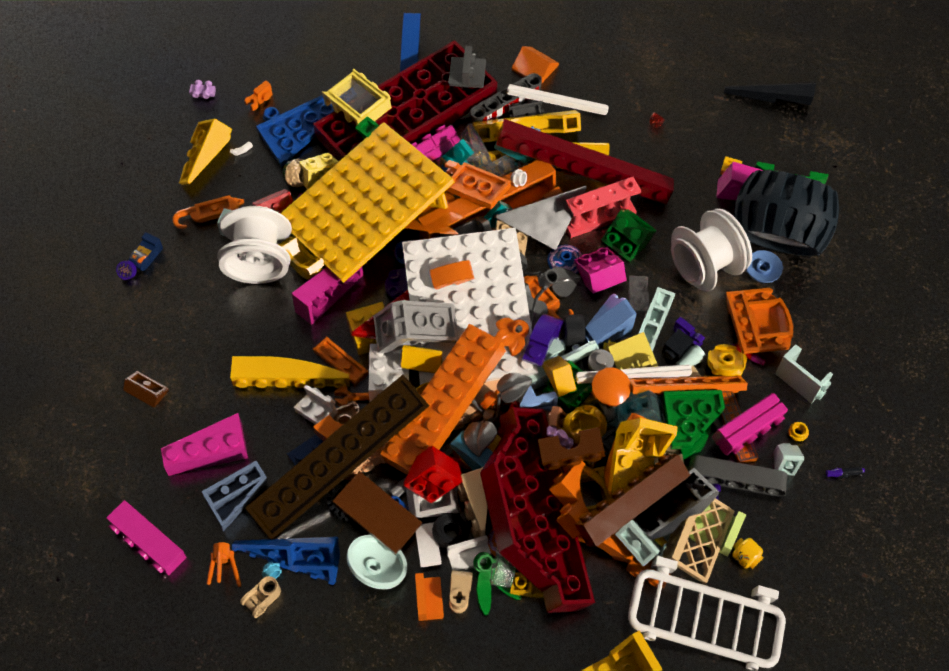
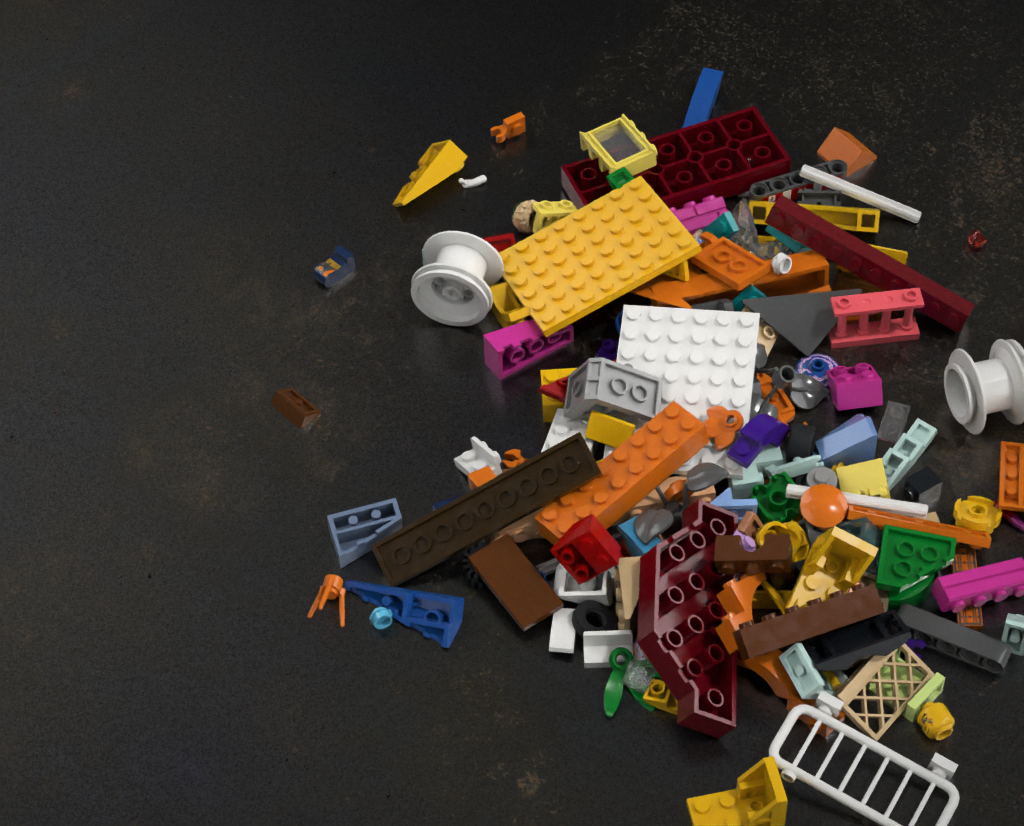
camera: 20 degrees right, 10 degrees down
dark pink brick [107,500,187,576] -> none
dark purple tile [116,260,137,280] -> none
dark pink wedge [161,413,248,476] -> none
orange plate [172,195,244,229] -> none
lavender piece [189,80,216,99] -> none
yellow slope [230,356,350,388] -> none
tan piece [240,576,281,618] -> none
blue wing [256,88,357,167] -> none
blue plate [263,107,279,121] -> none
orange tile [313,336,369,386] -> none
light aqua dish [346,535,407,589] -> none
orange panel [415,573,444,621] -> none
orange slope [430,260,475,290] -> none
dark grey bracket [448,46,486,88] -> none
tan piece [449,570,473,613] -> none
yellow slope [542,356,576,397] -> none
green slope [601,209,657,262] -> none
dark purple plate [673,316,705,347] -> none
light aqua cone [676,345,706,366] -> none

